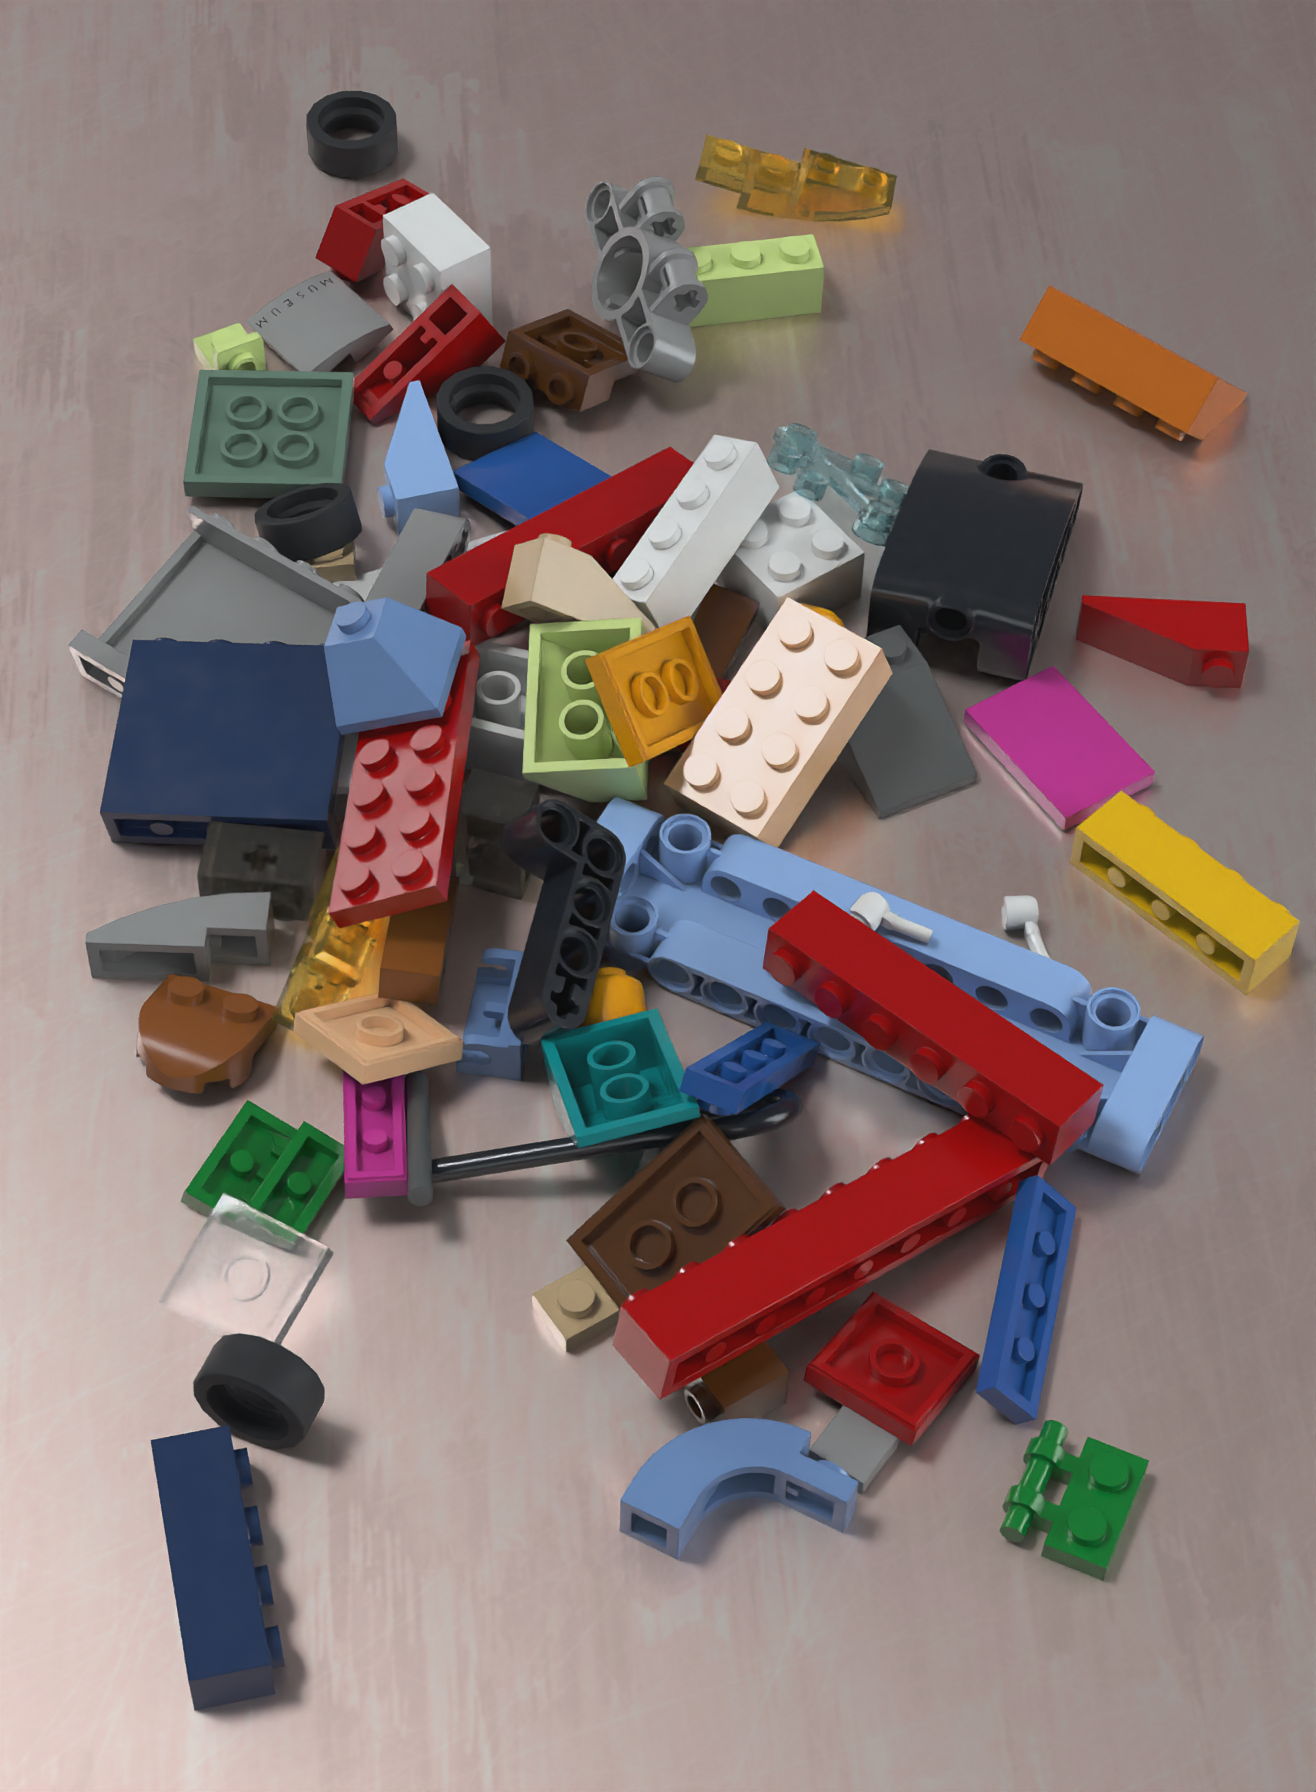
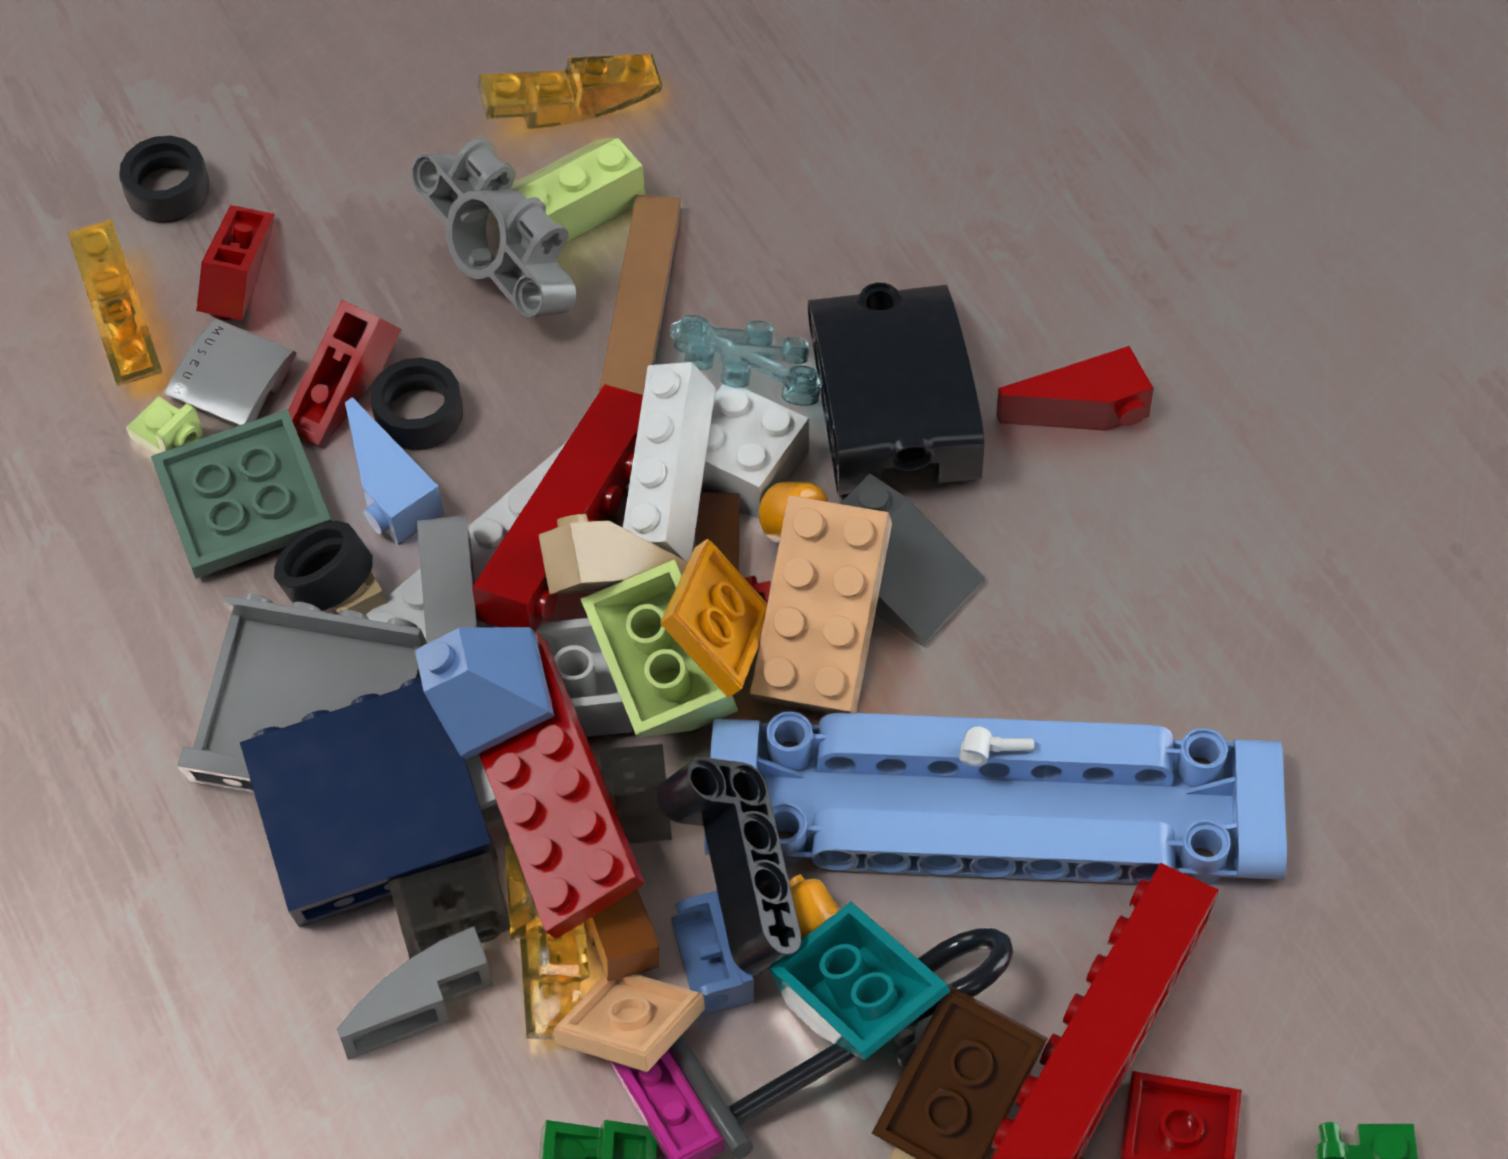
camera: 20 degrees left, 5 degrees up
dark orange slope [136,973,279,1093] -> none
white brick [381,193,493,325] -> none
blue tile [453,432,612,526] -> none
reddish brown plate [500,309,640,412] -> none
blue plate [679,1021,820,1116] -> none
red brick [762,890,1104,1166] -> none
dark pink tile [963,666,1155,831] -> none
blue plate [976,1175,1077,1425] -> none
white hand [1001,895,1050,958] -> none
orange slope [1019,285,1248,442] -> none
yellow brick [1070,791,1300,995] -> none
none -> clear yellow slope [67,219,163,387]
none -> medium nougat tile [599,195,681,395]

